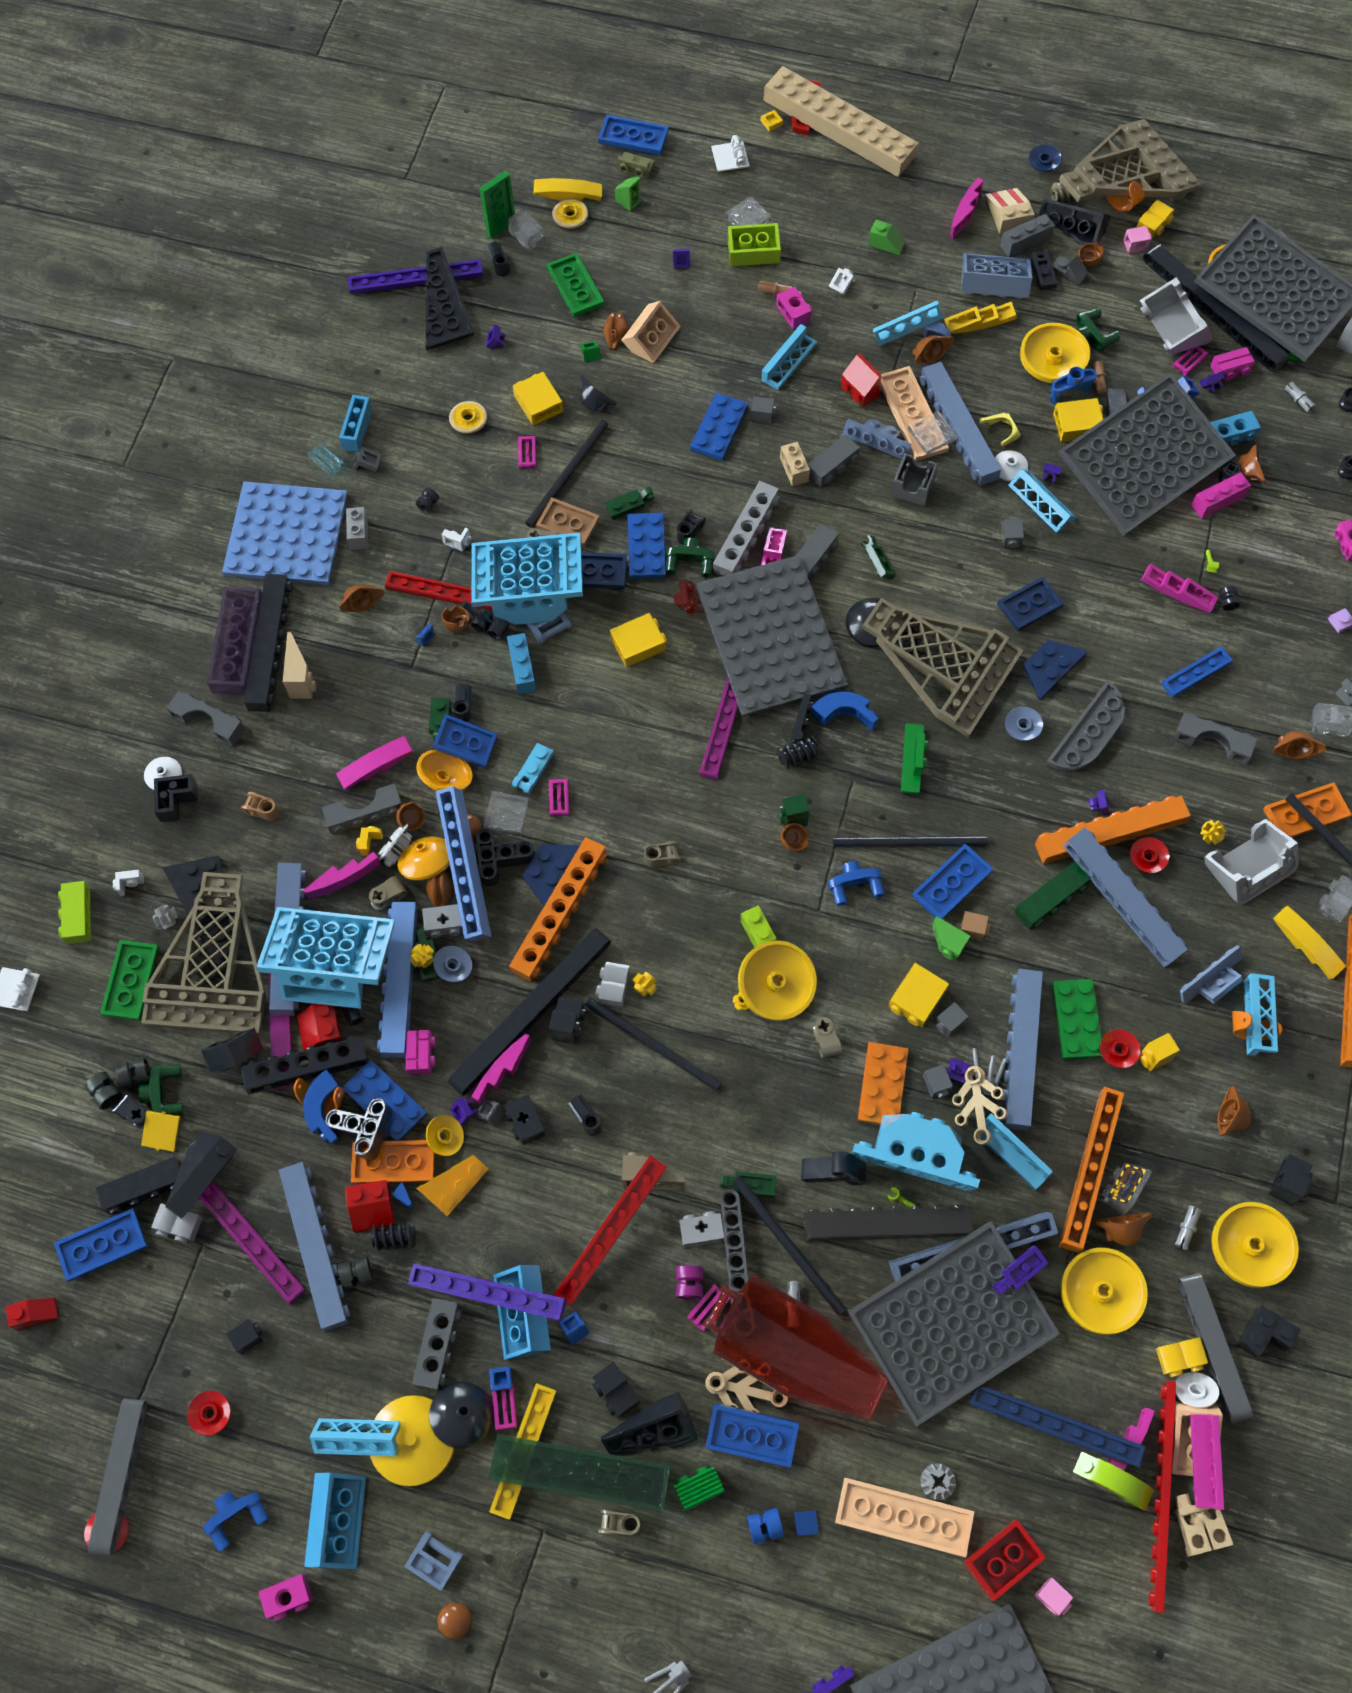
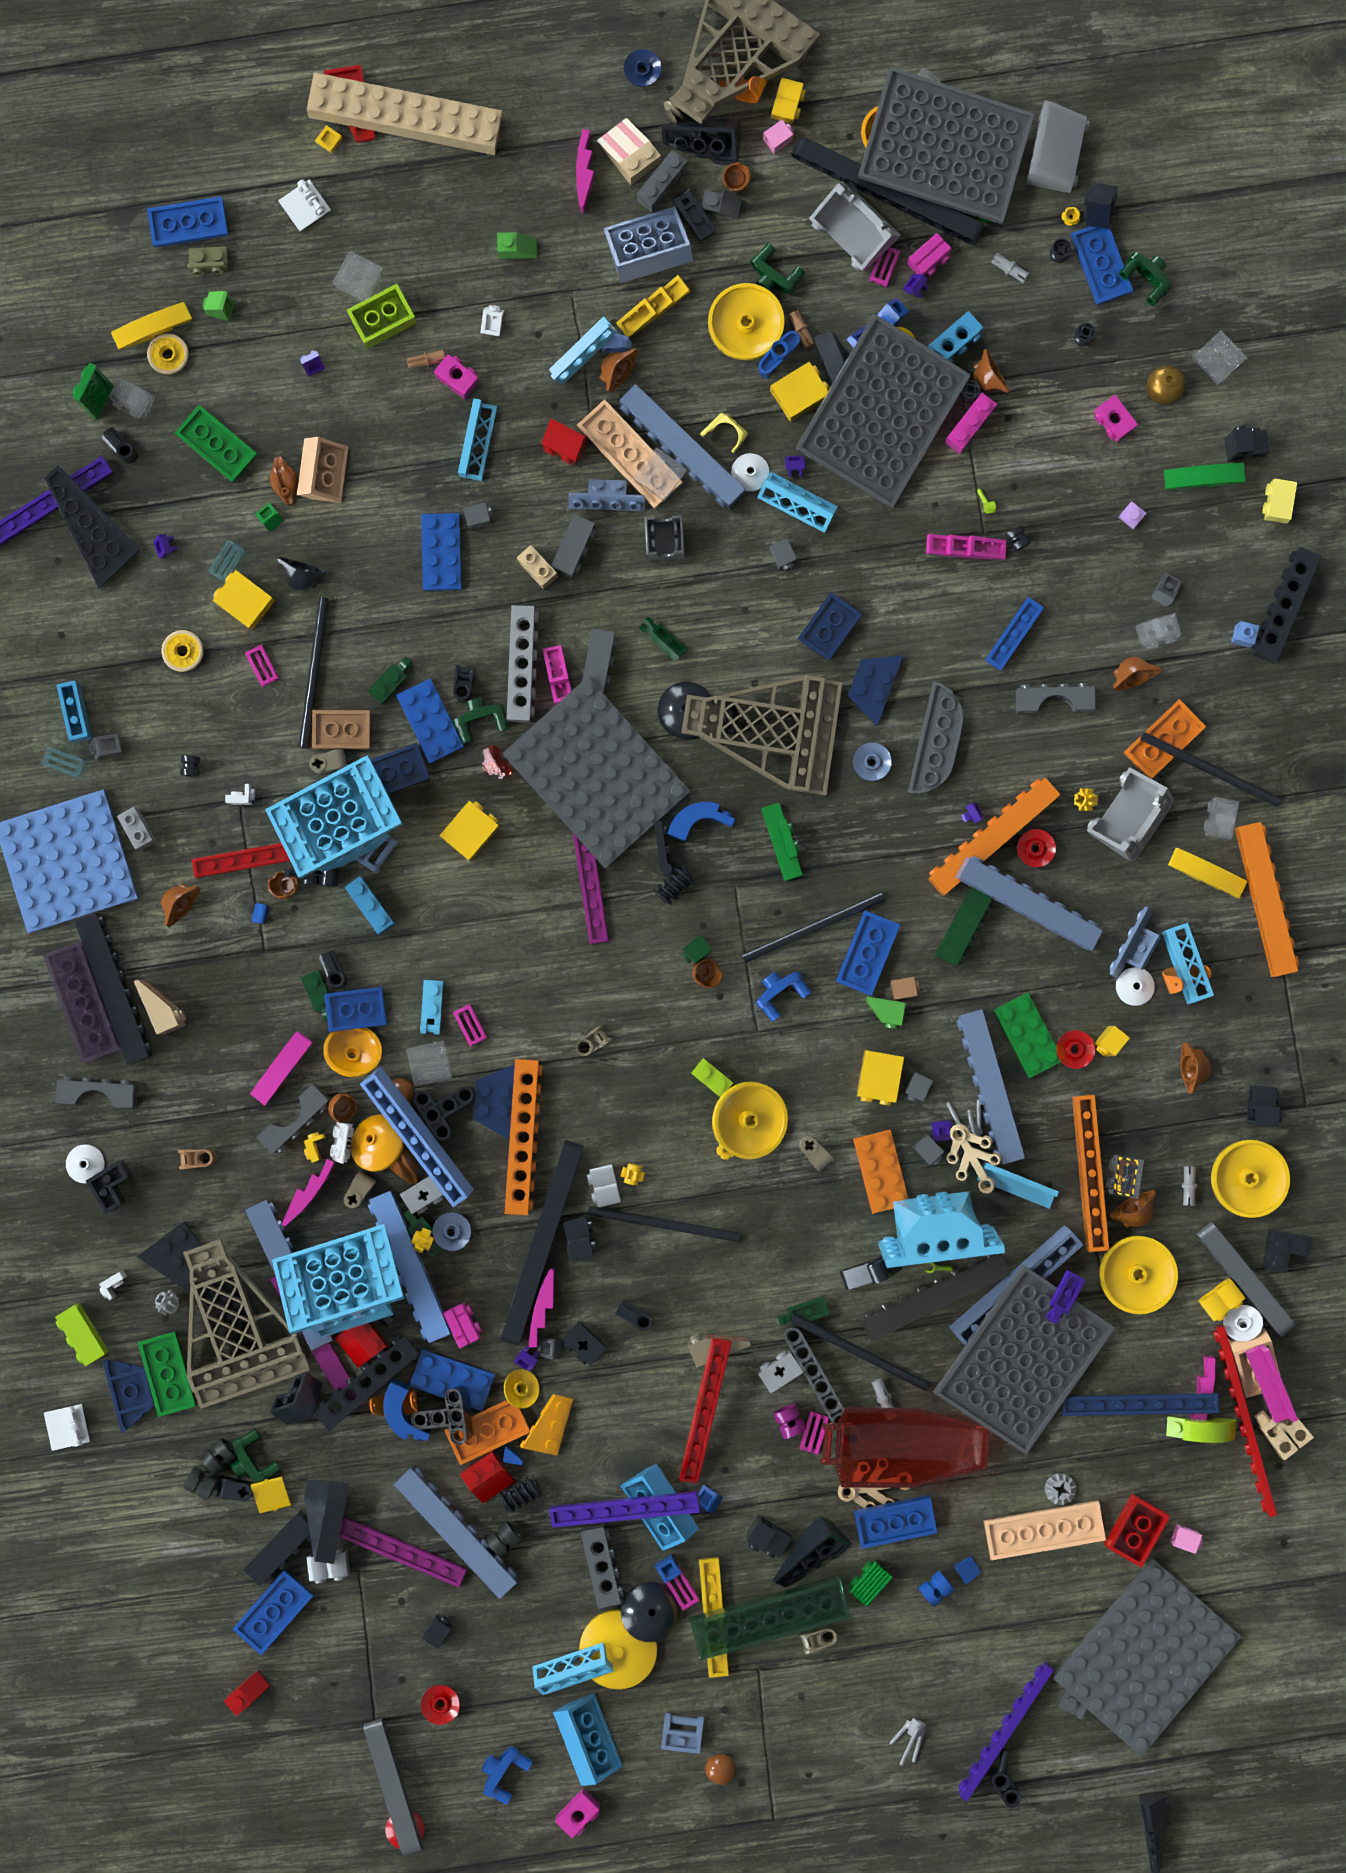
camera: 20 degrees left, 20 degrees up
none -> dark blue wing [102,1359,155,1433]
none -> clear light blue tile [208,540,245,583]
none -> white dish [1116,967,1155,1006]

